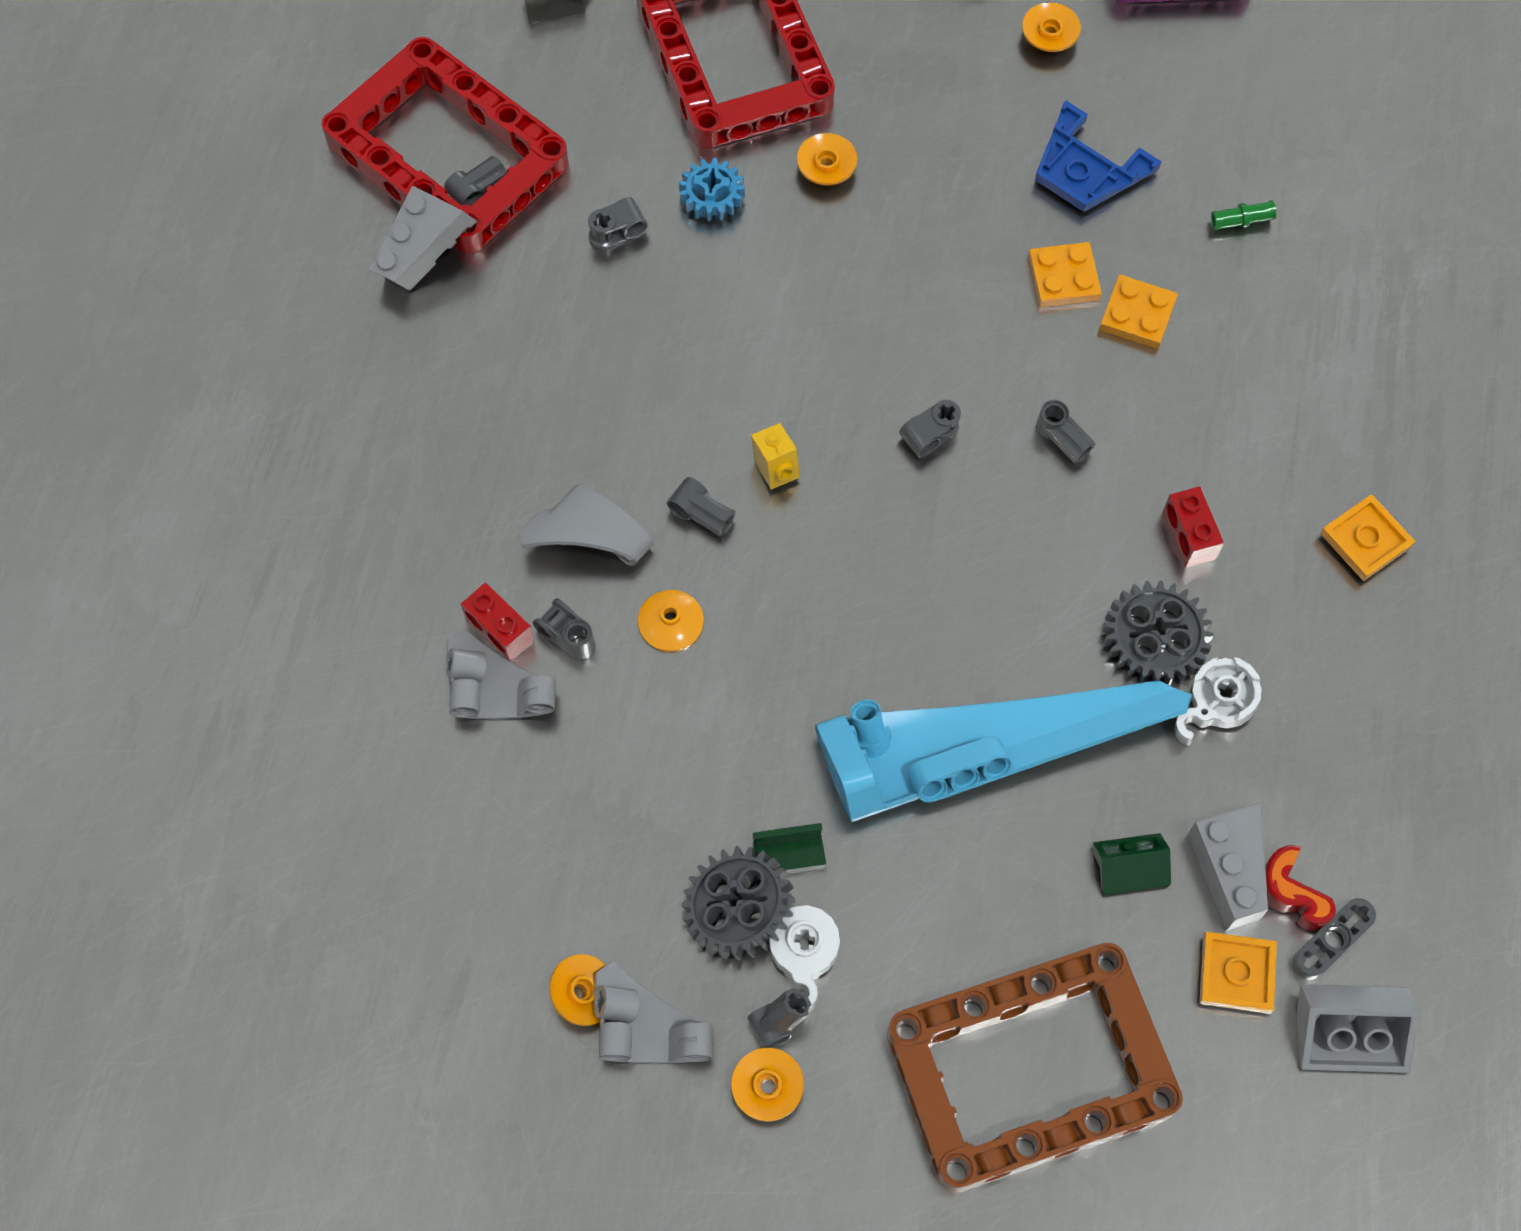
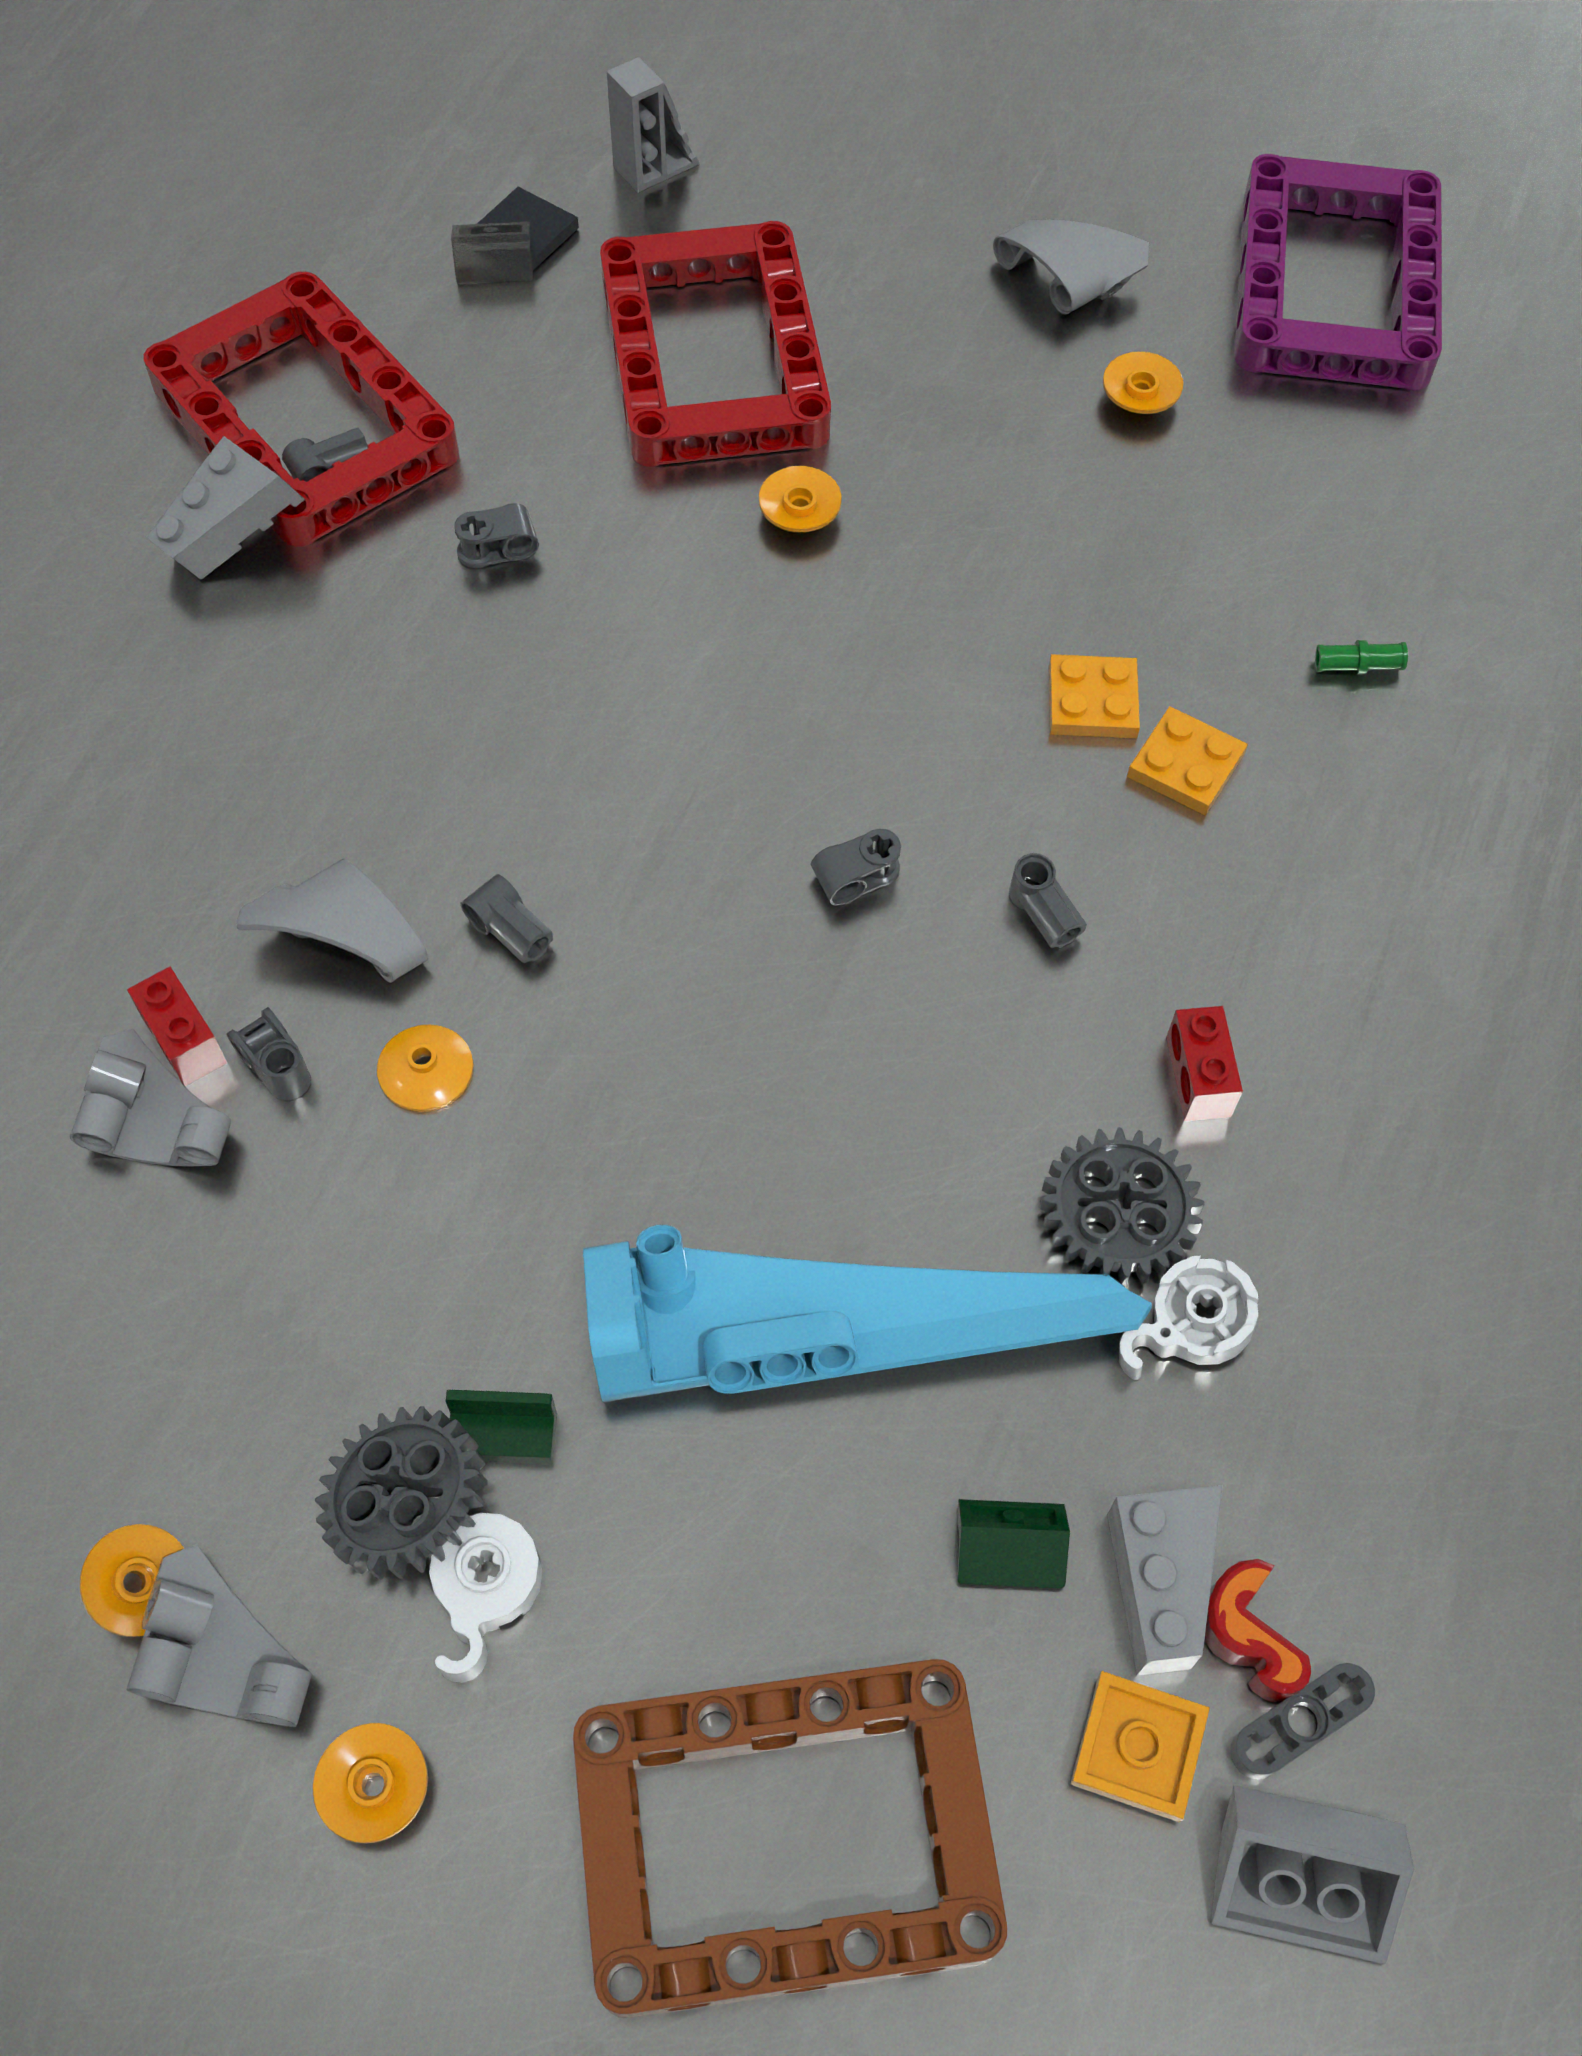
camera: 10 degrees right, 5 degrees down
dark azure gear [679,158,745,221] -> none
dark grey piece [747,988,811,1048] -> none
yellow head [751,423,800,490] -> none
blue wing [1035,100,1162,212] -> none
light orange plate [1320,494,1416,582] -> none

